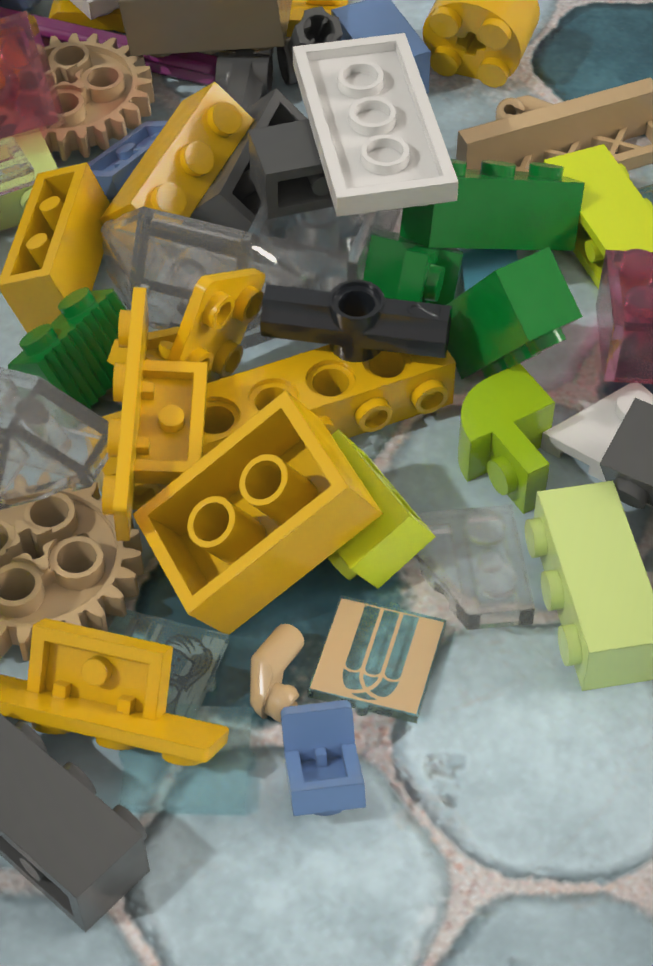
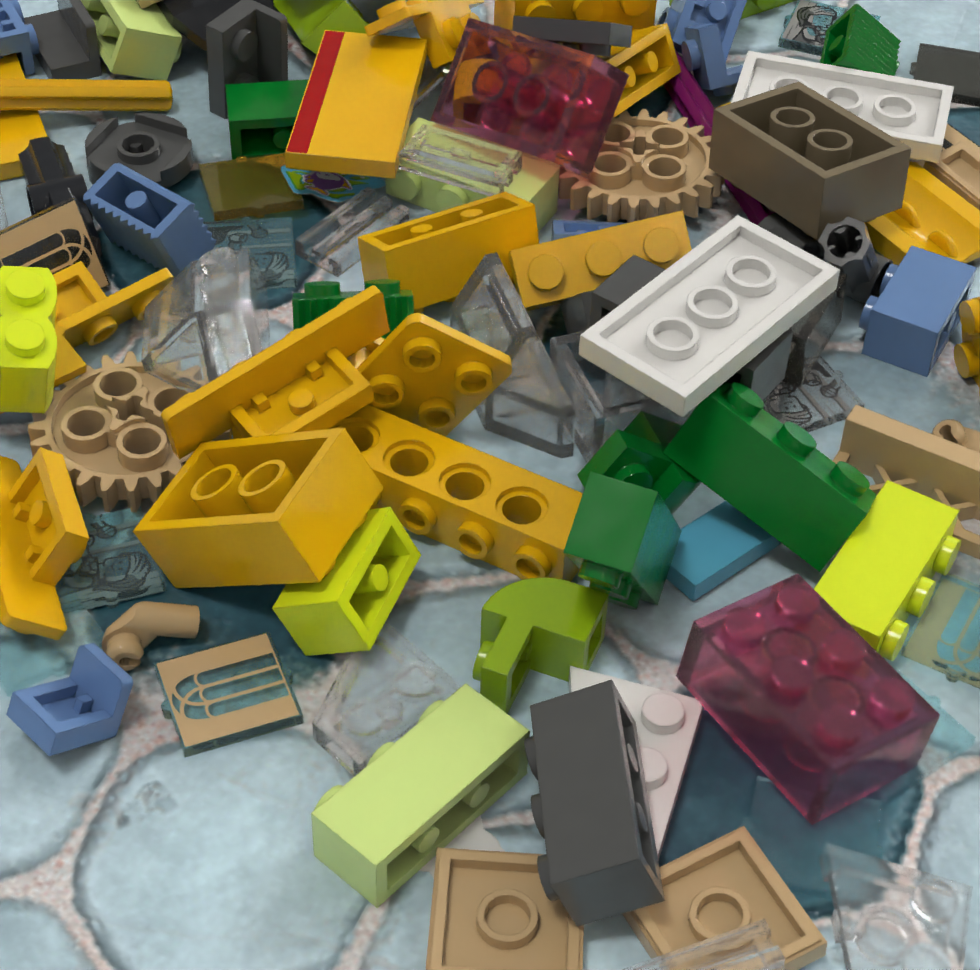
camera: 50 degrees right, 5 degrees down
black piece [260,280,452,362] -> none

